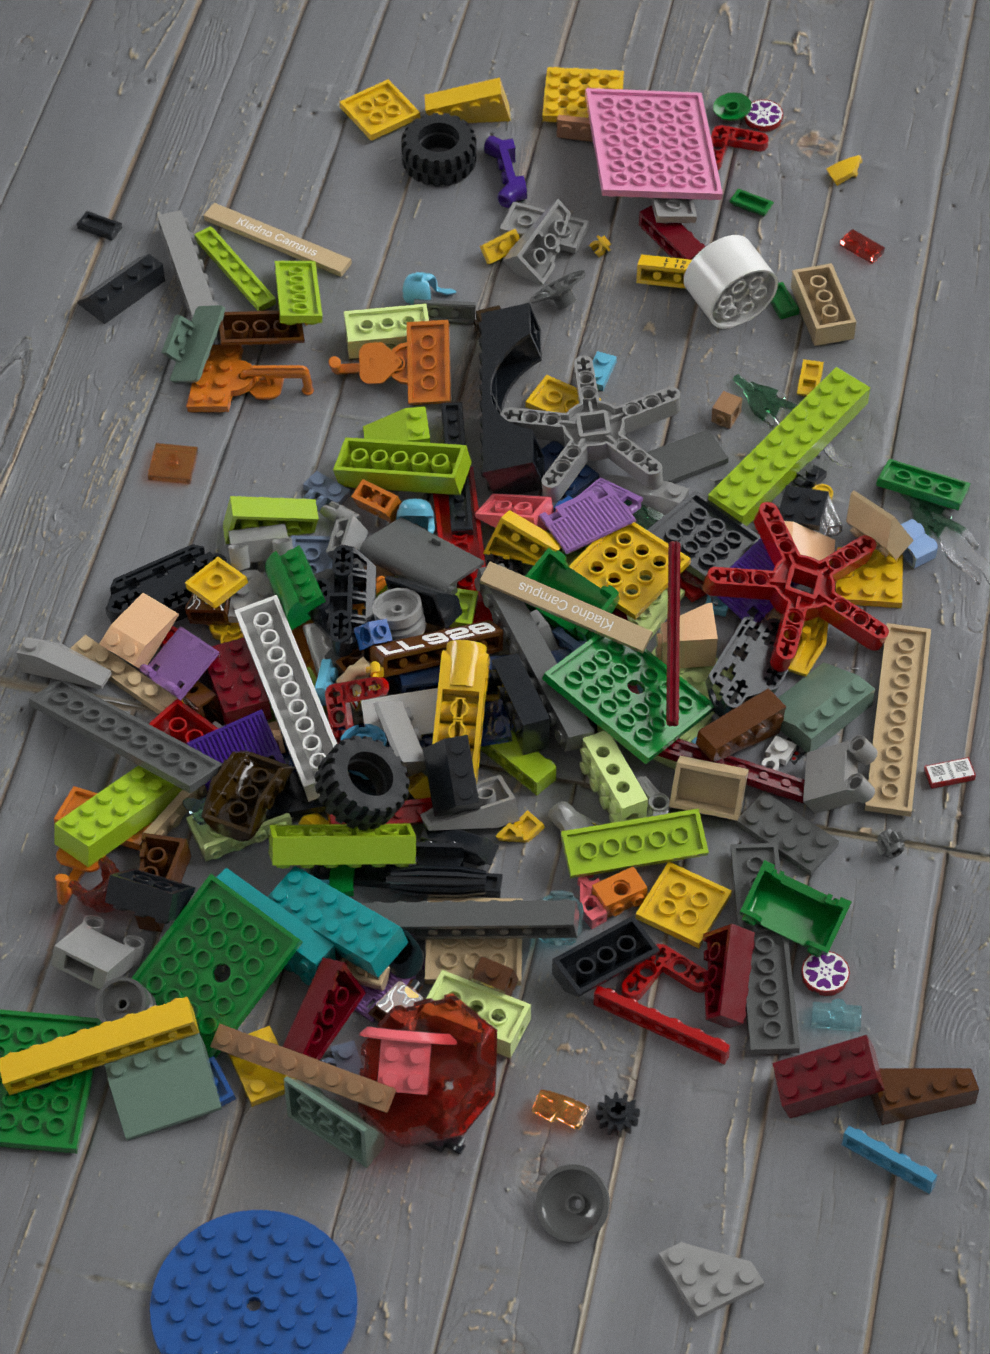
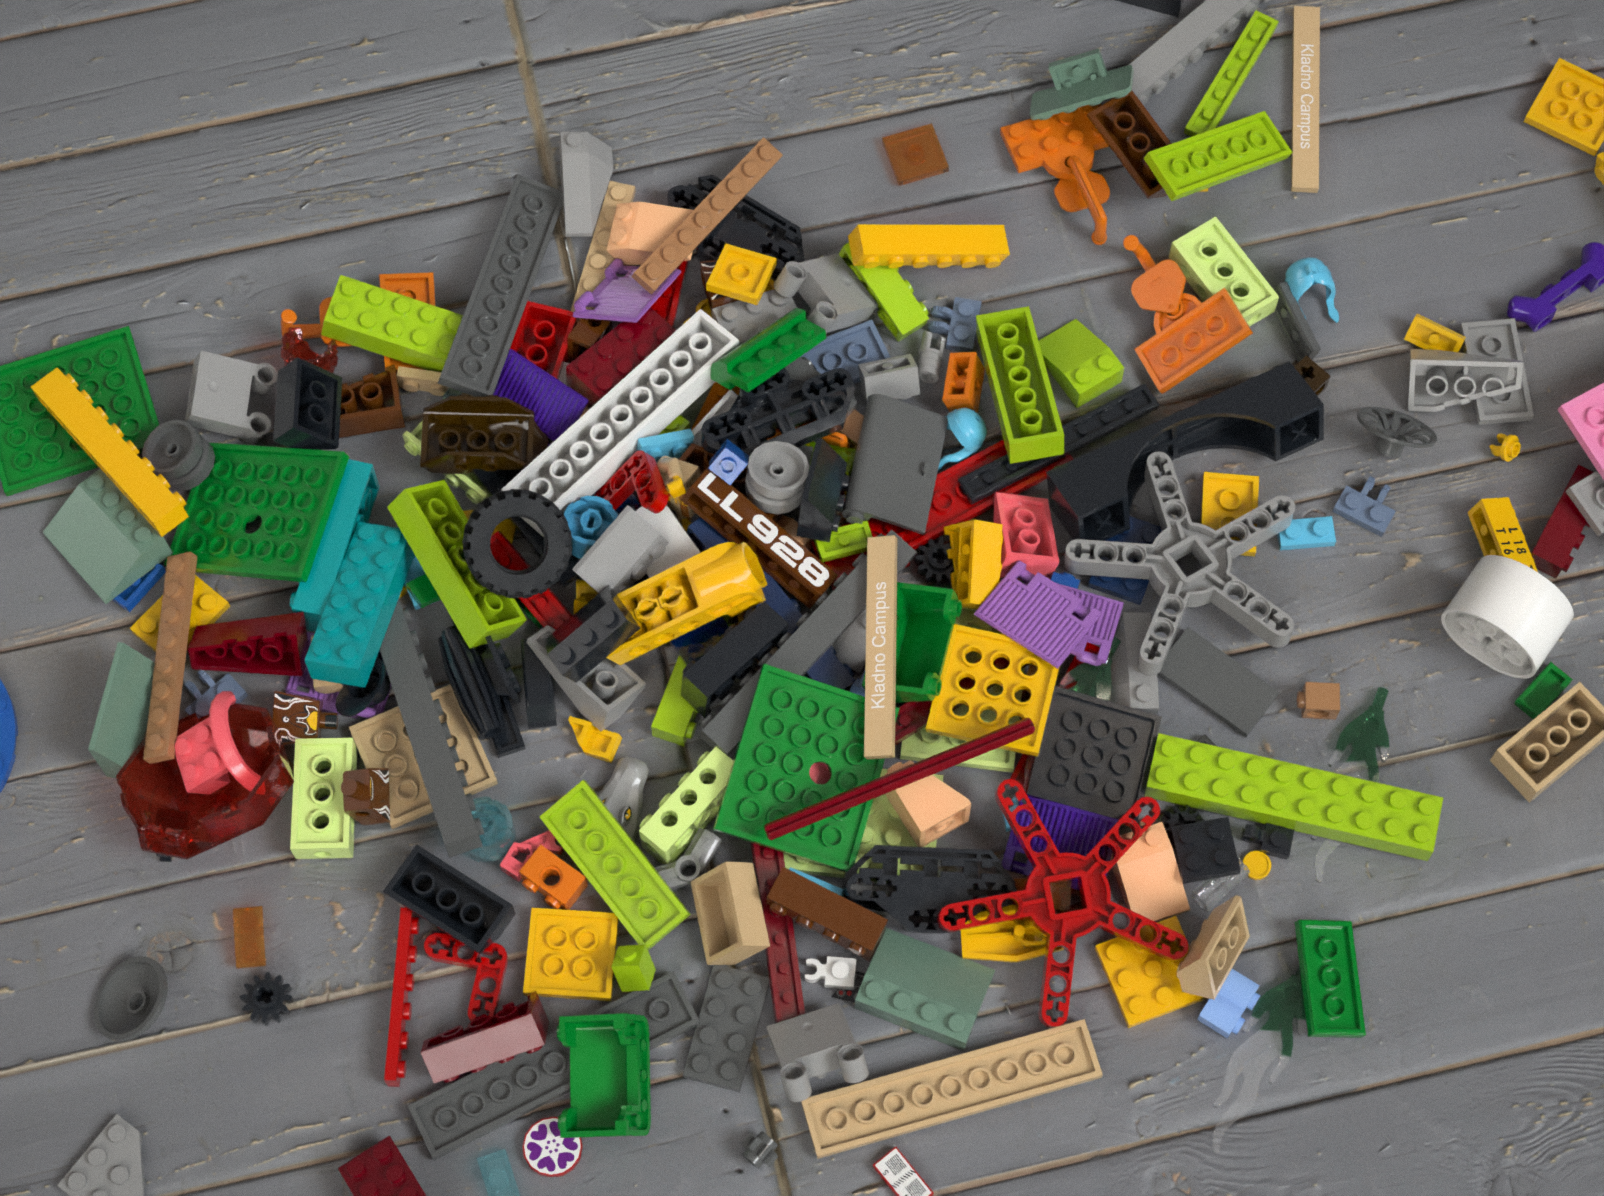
camera: 65 degrees right, 15 degrees up
black tyre [401,113,477,187] -> none
yellow slope [797,359,824,396] -> none
none -> lime brick [611,944,656,992]
none -> medium nougat plate [631,137,783,295]
none -> yellow brick [848,224,1010,268]
none -> sand blue hinge [1332,476,1396,537]

